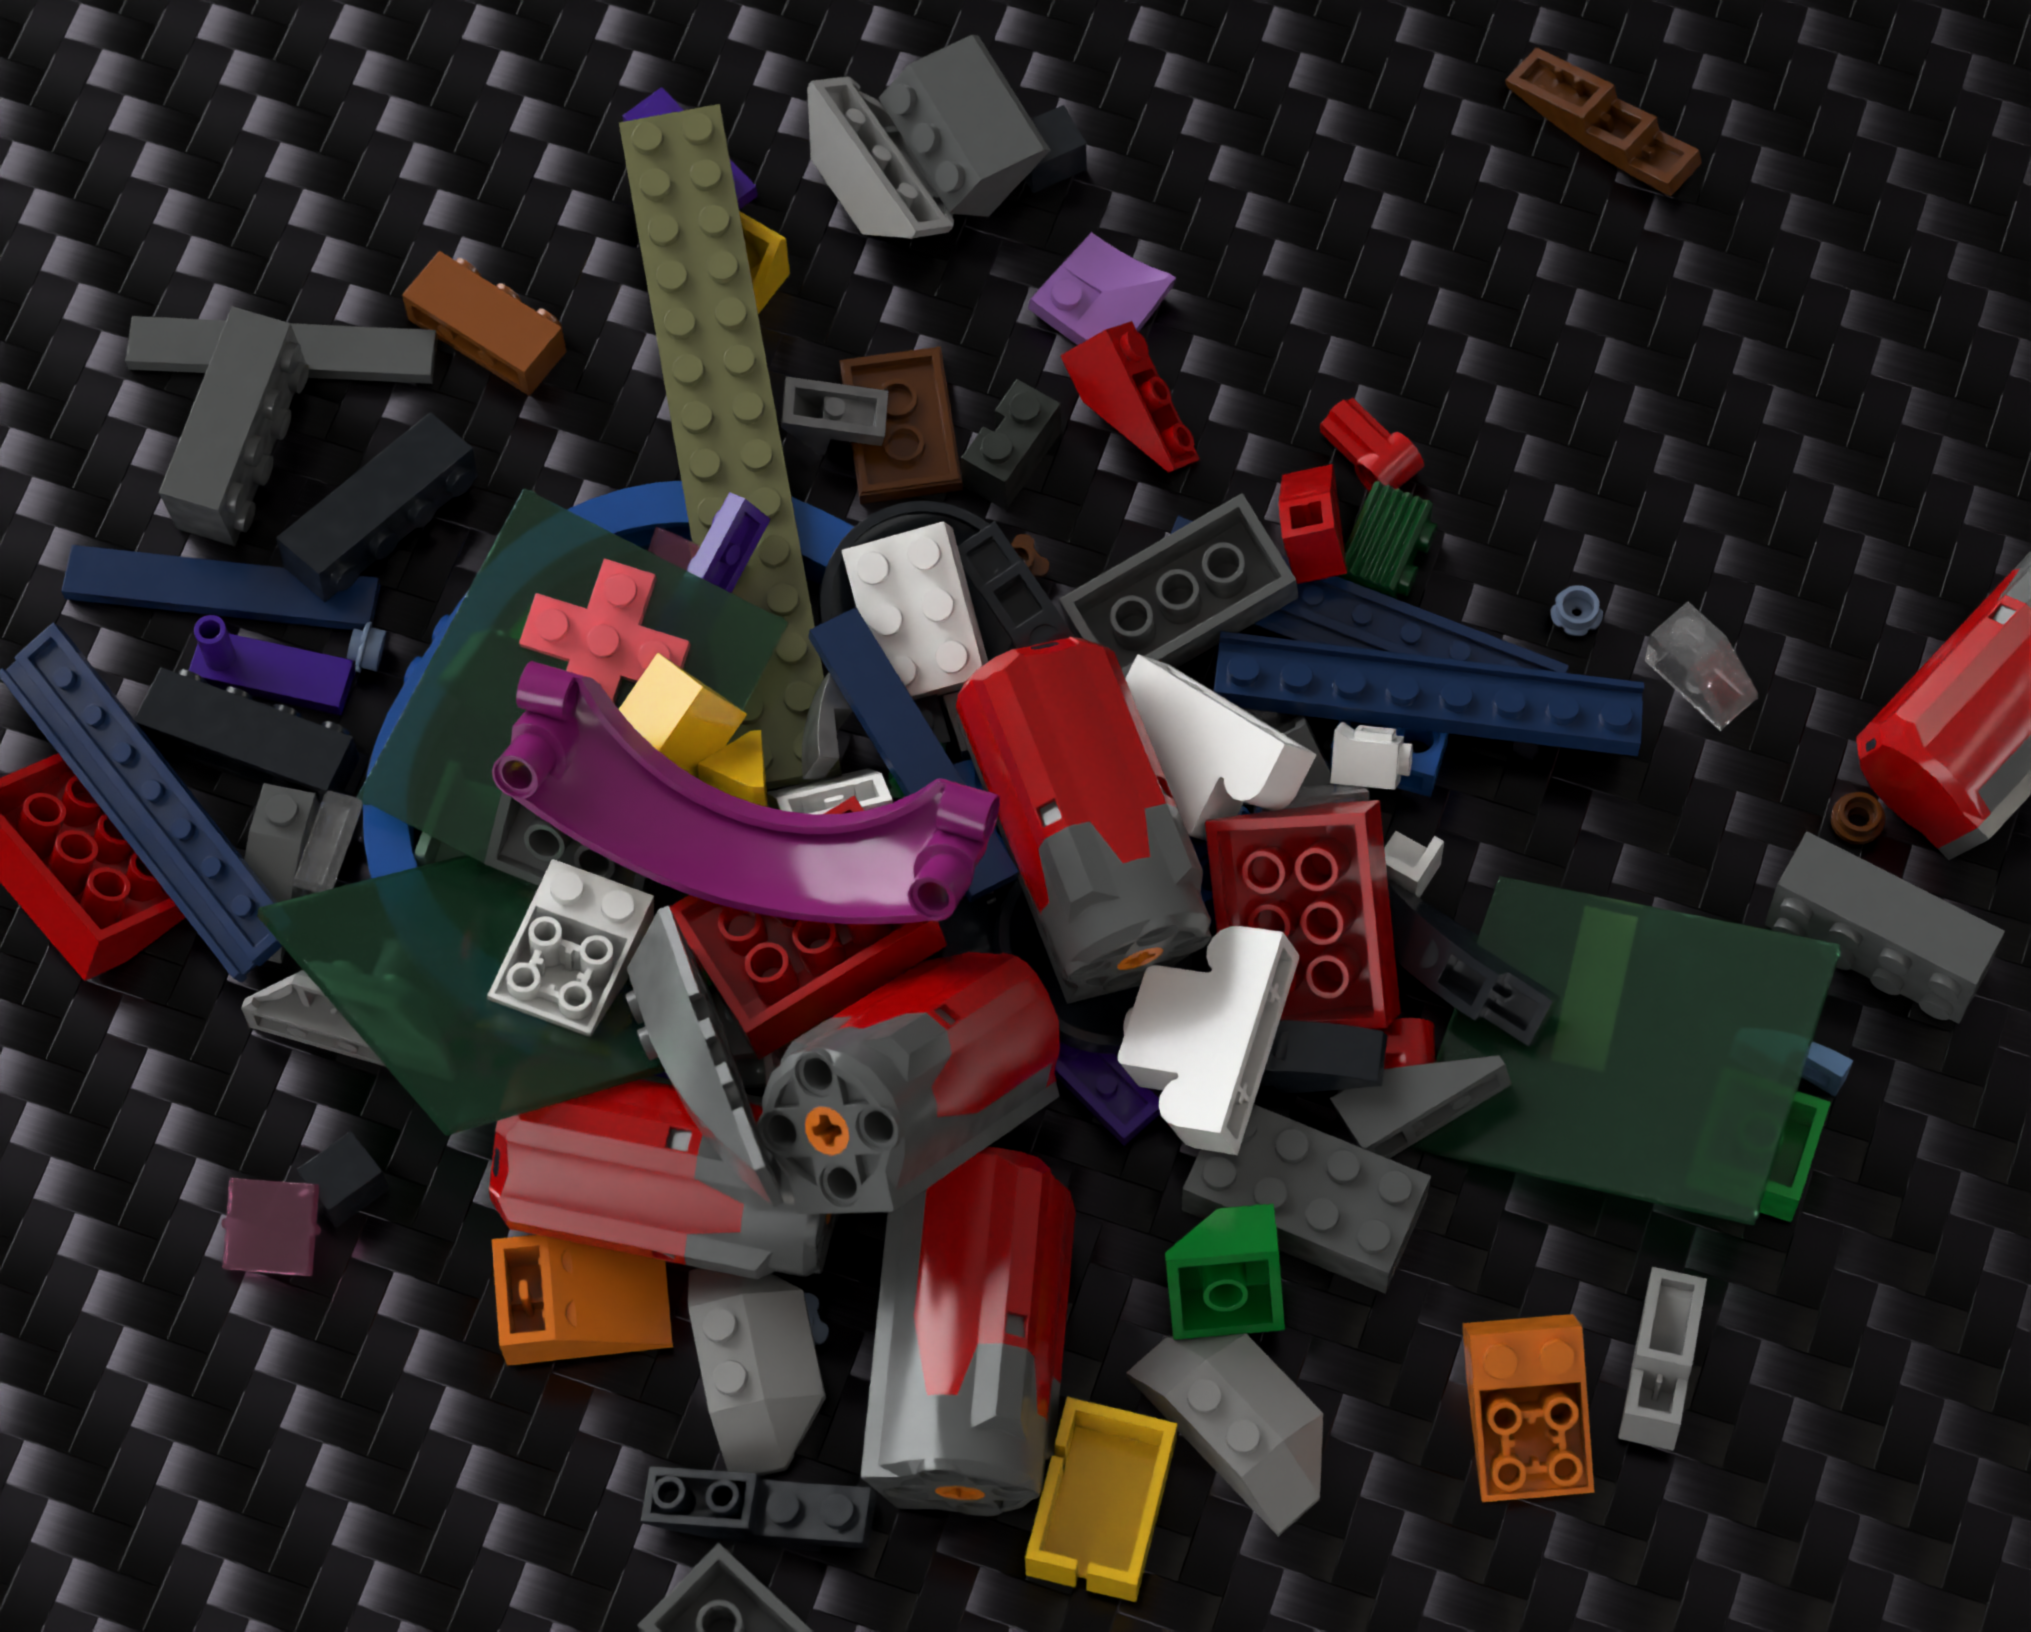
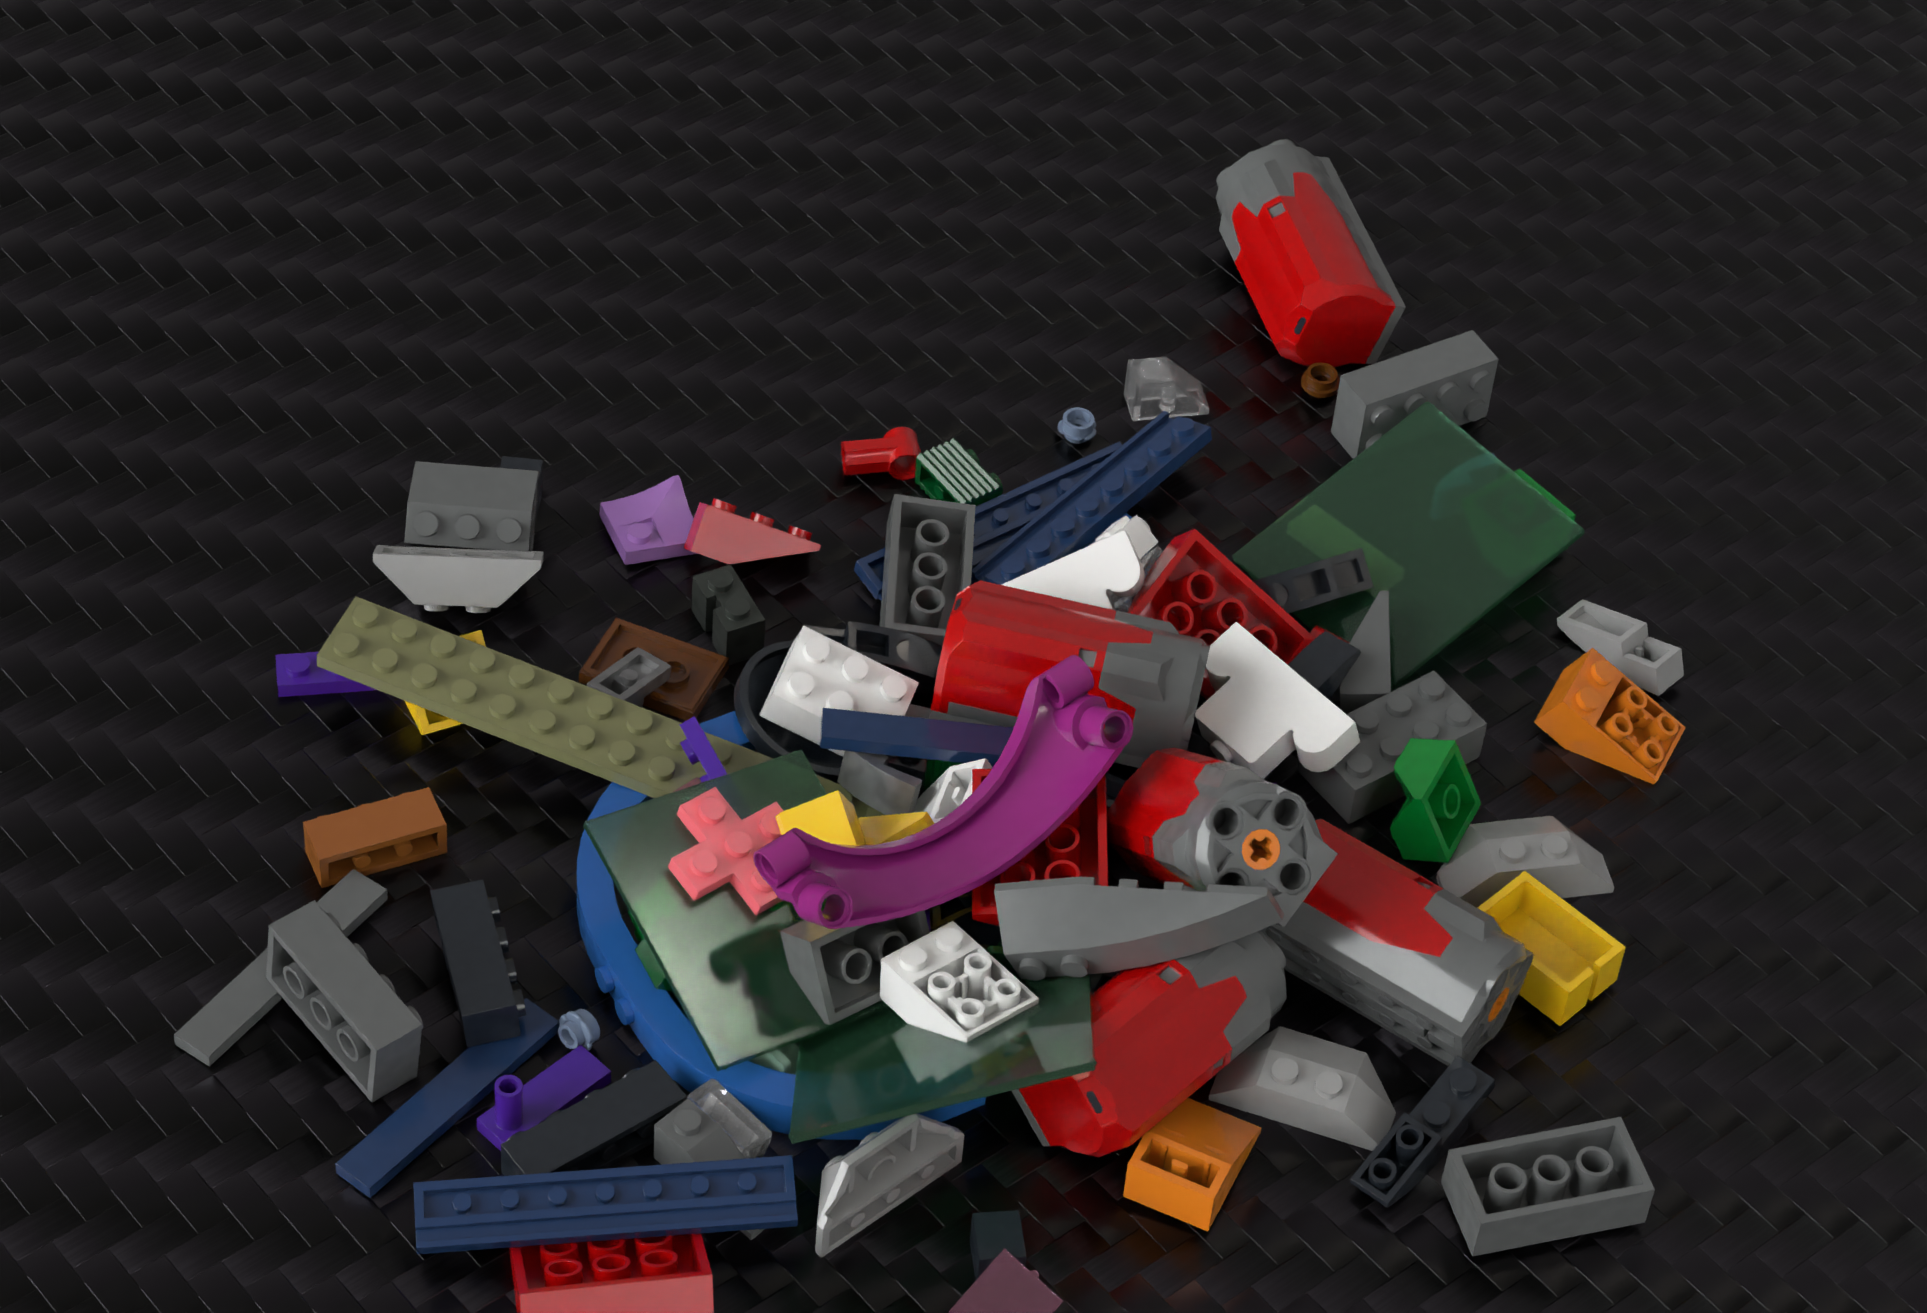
camera: 65 degrees left, 20 degrees down
red slope [1278,464,1347,584] -> none
reddish brown slope [1505,47,1702,197] -> none

